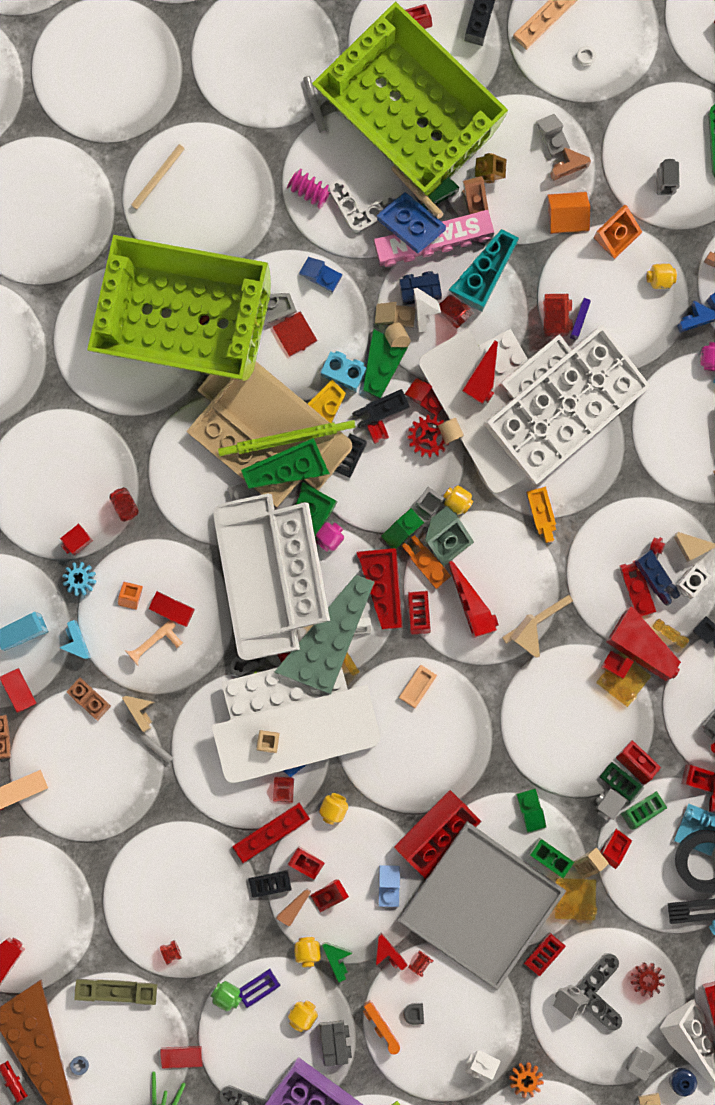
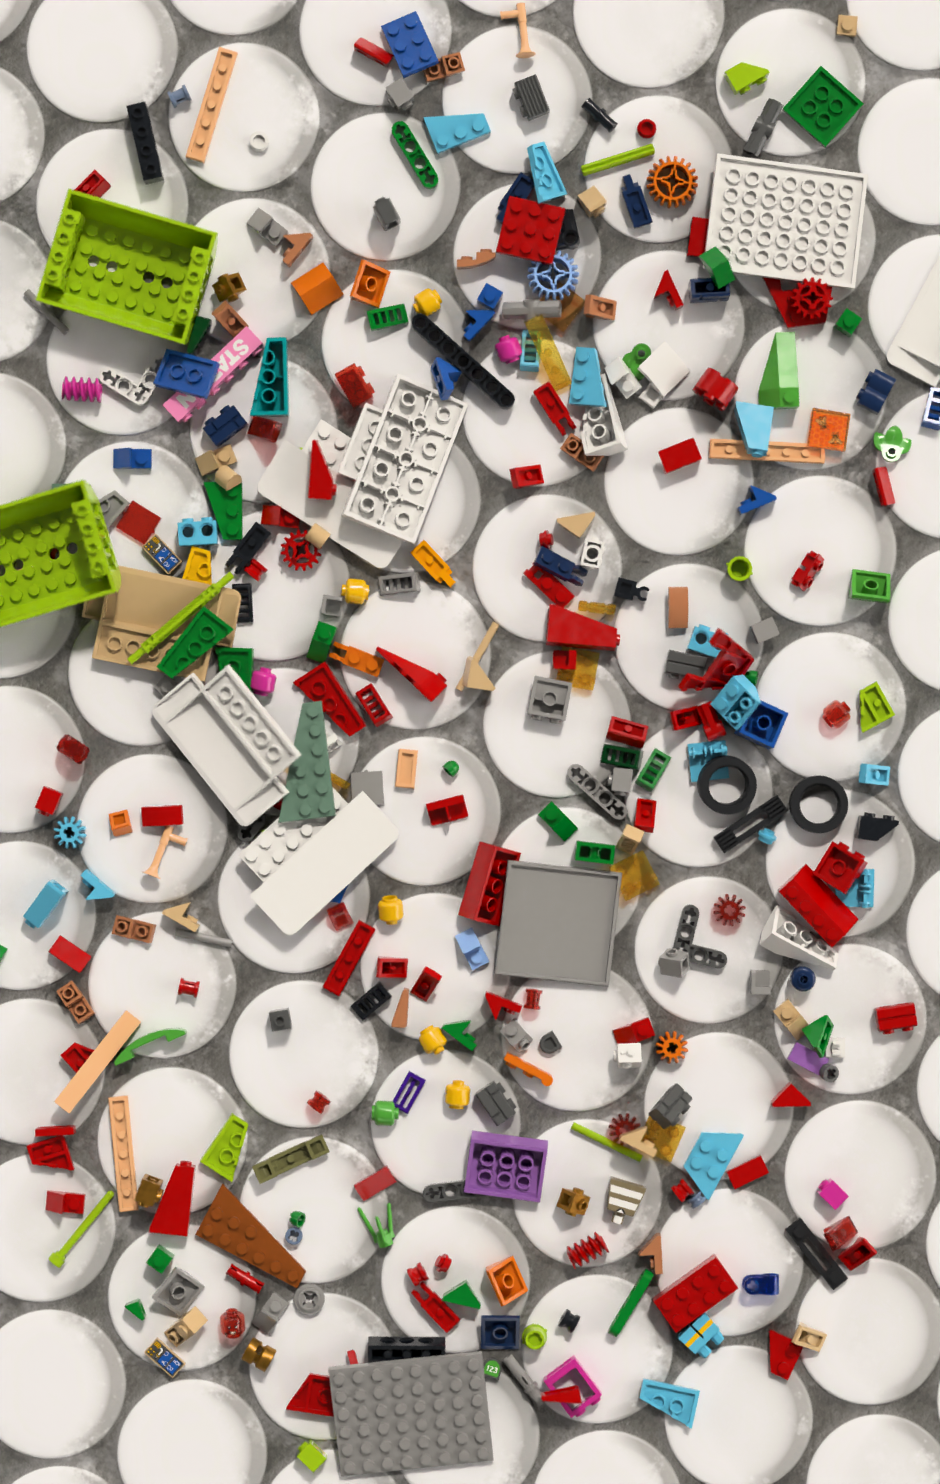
camera: 25 degrees left, 5 degrees up
tan brick [256,730,280,753] -> none
tan bar [391,165,443,219] -> none
white slope [414,288,441,332] -> none
sand green slope [425,506,474,567] -> none
red slope [524,932,566,976] -> none
dark purple tile [569,298,591,340] -> none
none -> bright green slope [114,1028,187,1066]
none -> tile [142,534,183,575]
none -> red bush [178,978,200,998]
none -> lime wing [200,1113,249,1182]
none -> dark grey brick [269,1008,292,1032]
none -> green hinge [289,1211,306,1228]
none -> light grey piece [351,770,384,805]
none -> green slope [367,303,409,331]
none -> light grey slope [378,572,421,596]
none -> black beam [411,314,515,410]
none -> red panel [426,794,468,826]
none -> blue slope [430,357,462,400]
none -> green hinge [442,761,459,777]
none -> light grey bracket [500,1019,533,1052]
none -> red slope [509,465,544,489]
none -> light grey plate [527,676,572,724]
none -> light grey beam [567,764,628,820]
none -> red slope [613,1017,655,1044]

